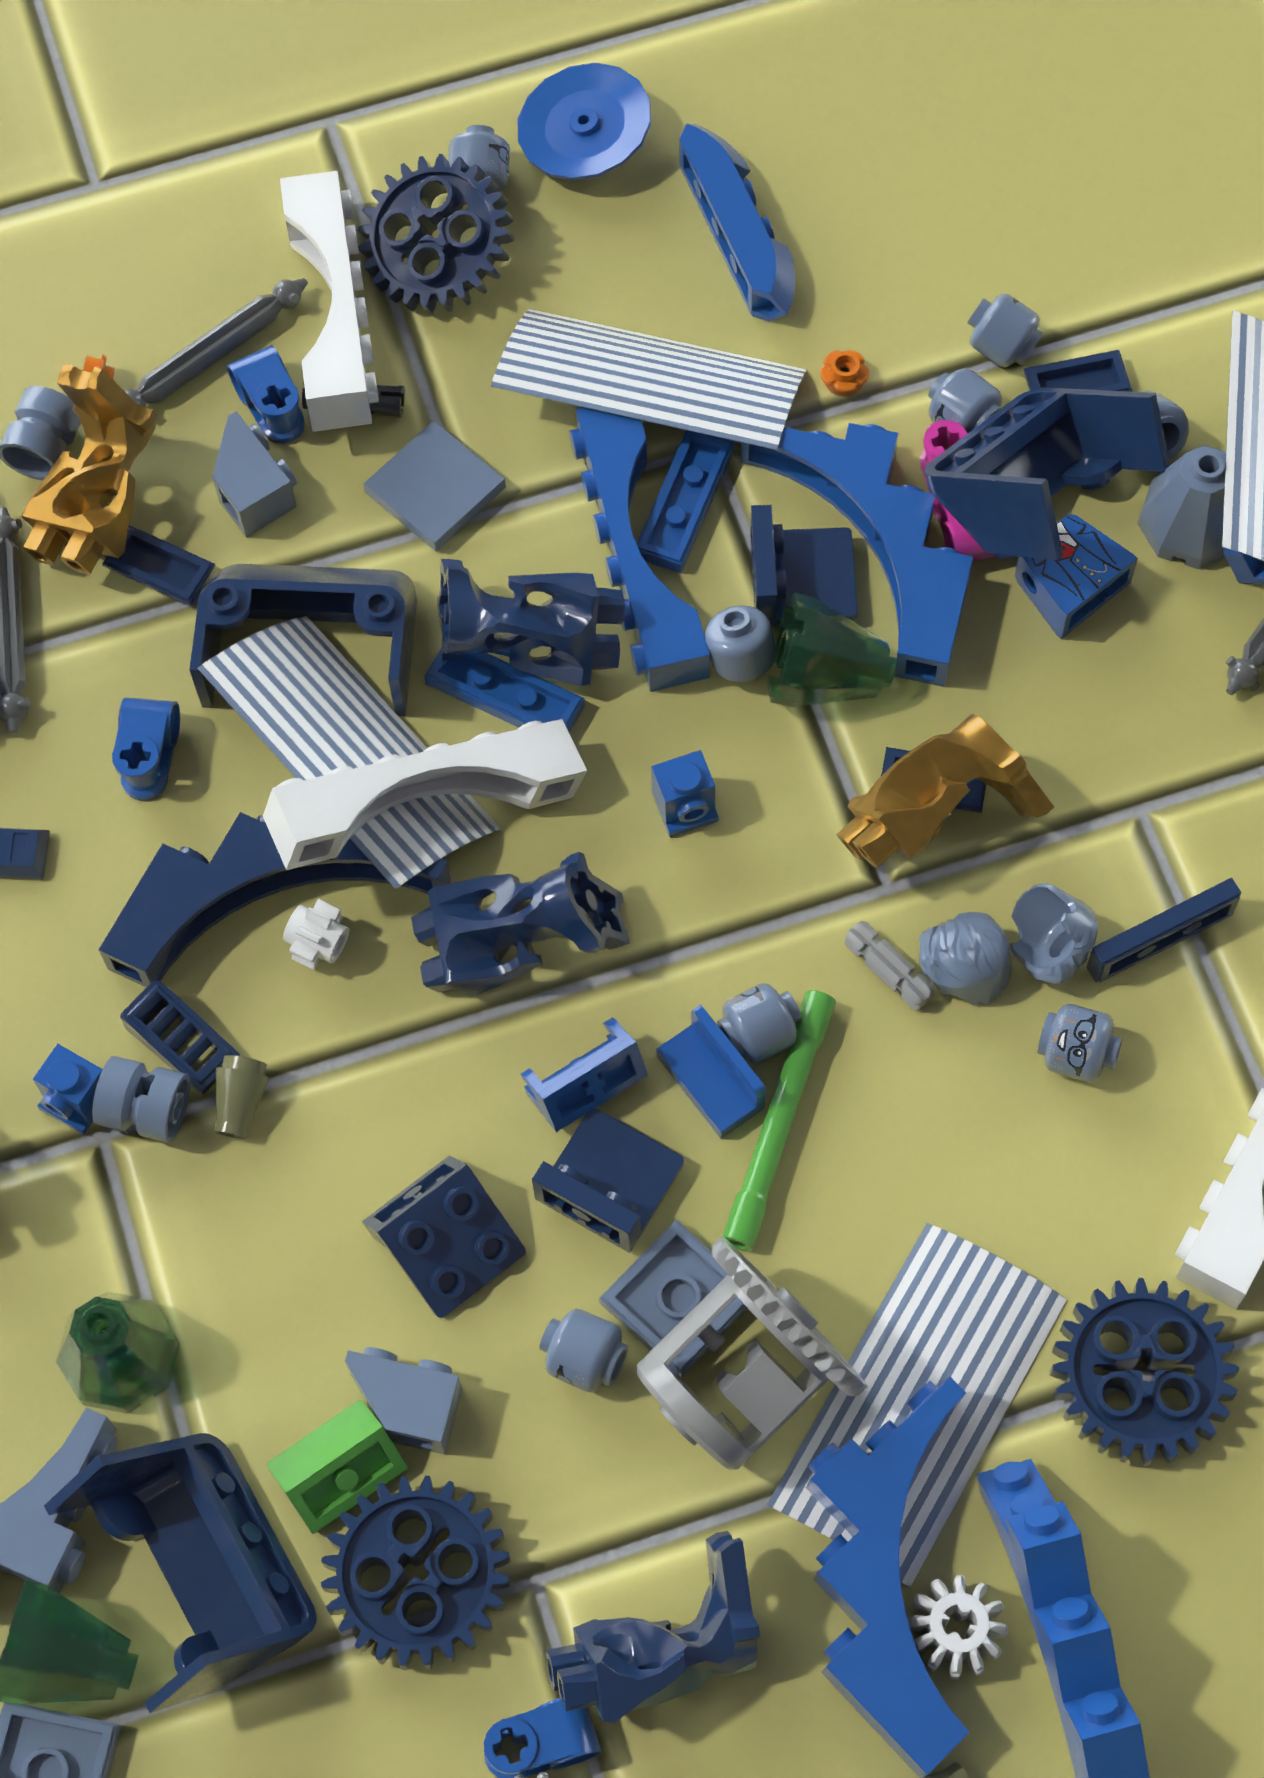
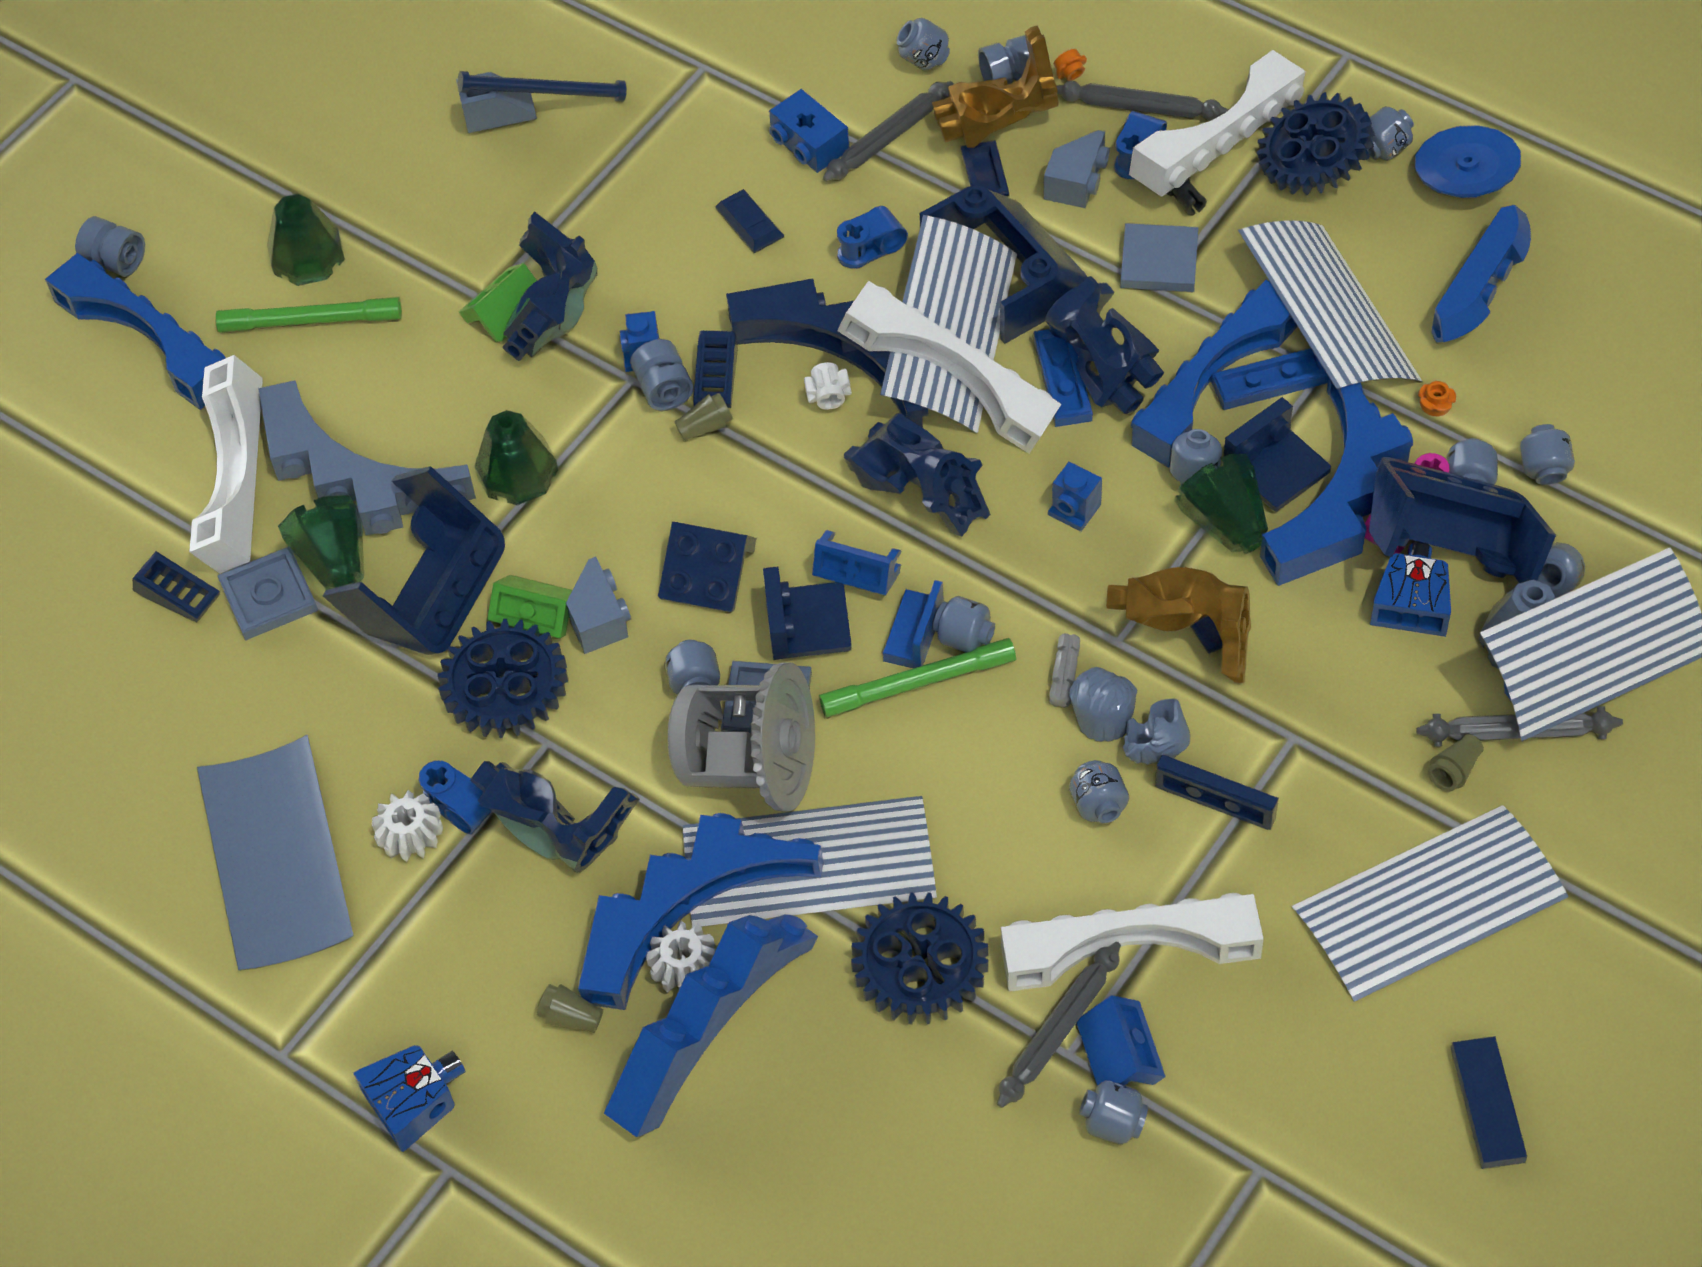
camera: 55 degrees right, 10 degrees down
dark blue tile [1023,350,1133,392] -> none

